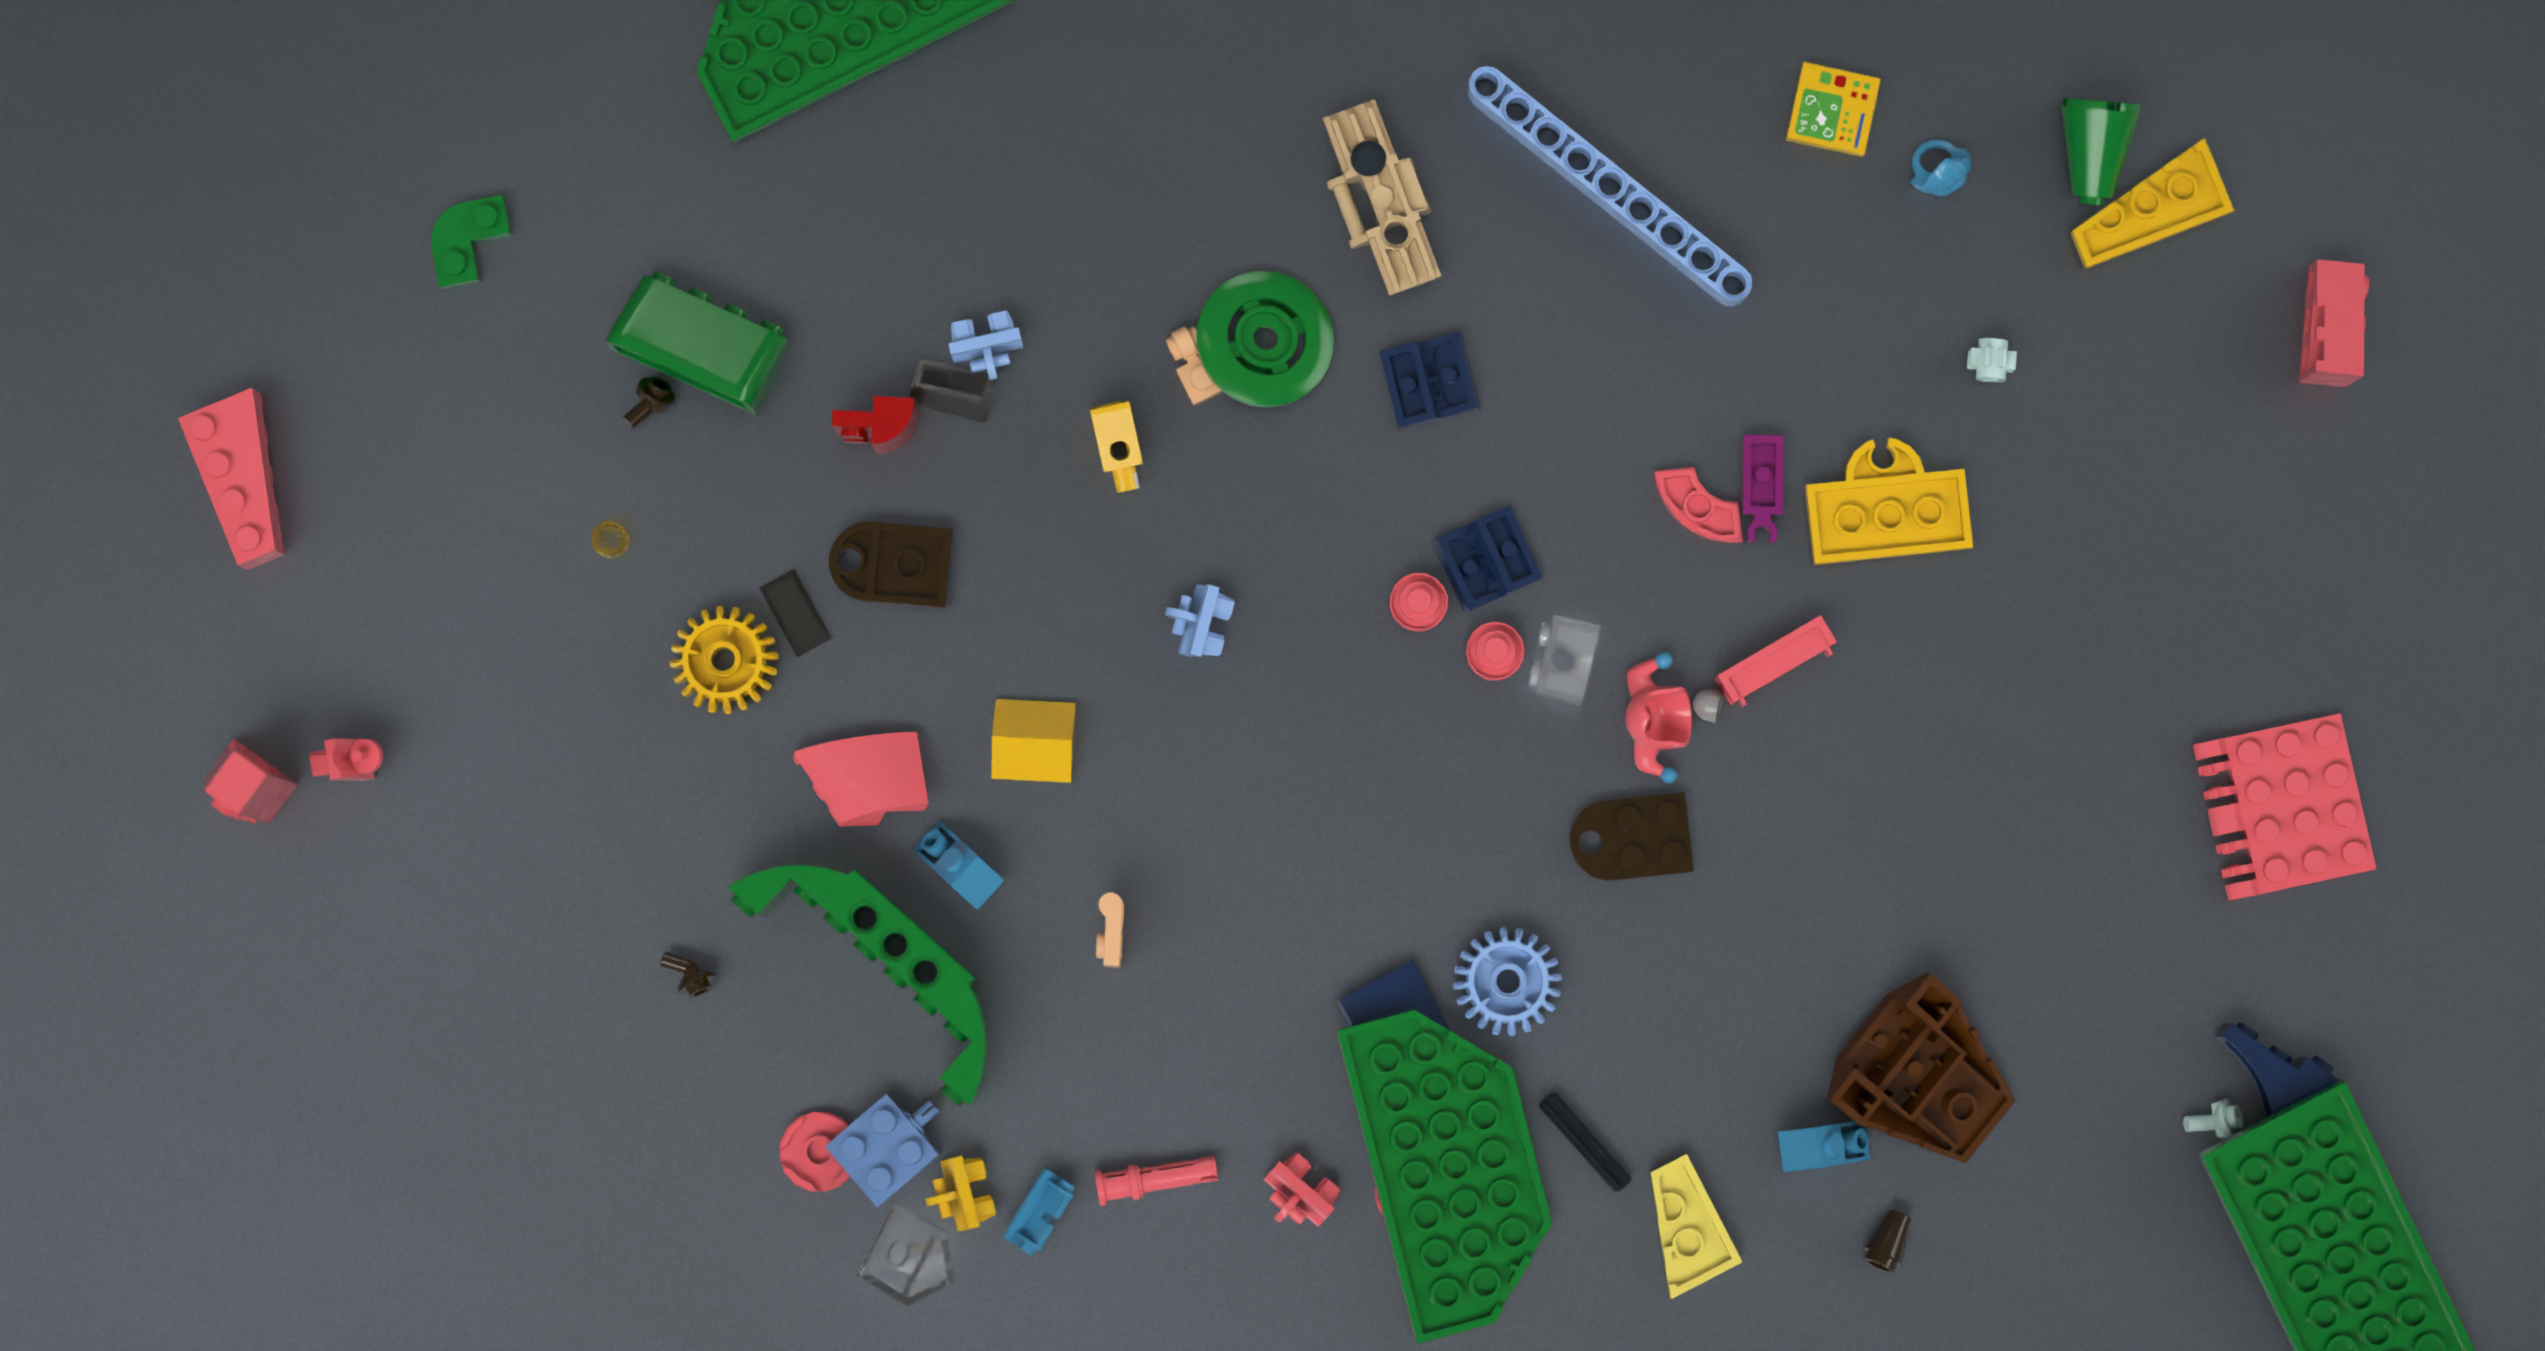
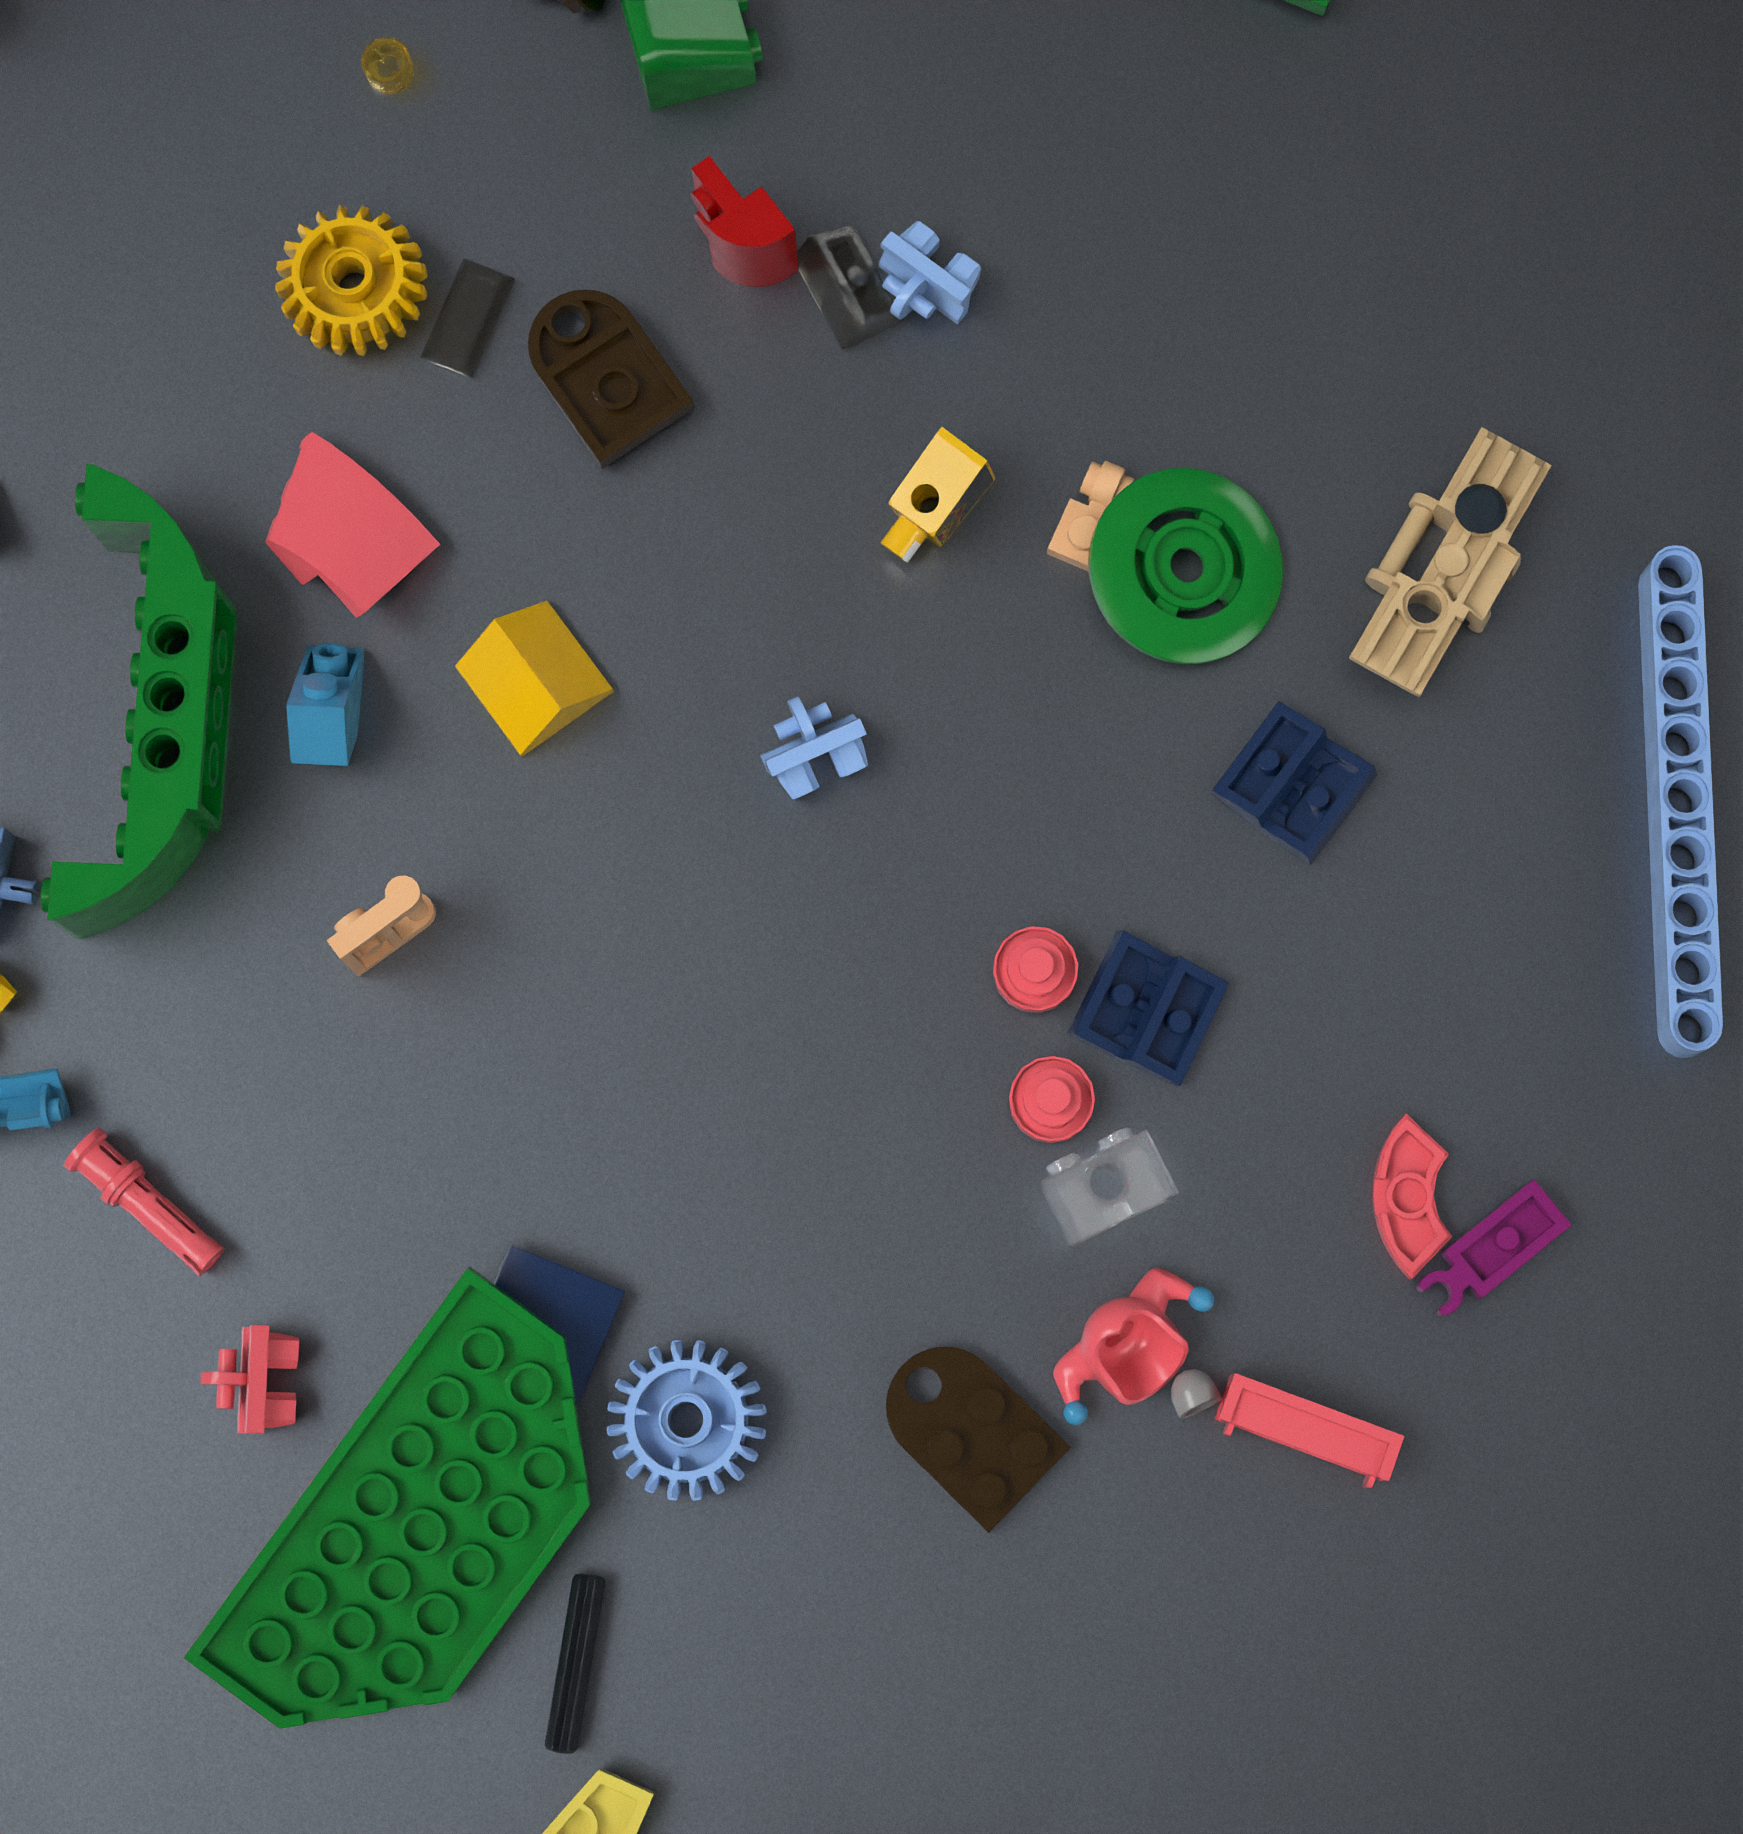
camera: 60 degrees right, 5 degrees down
yellow plate [1805,438,1974,565] -> none

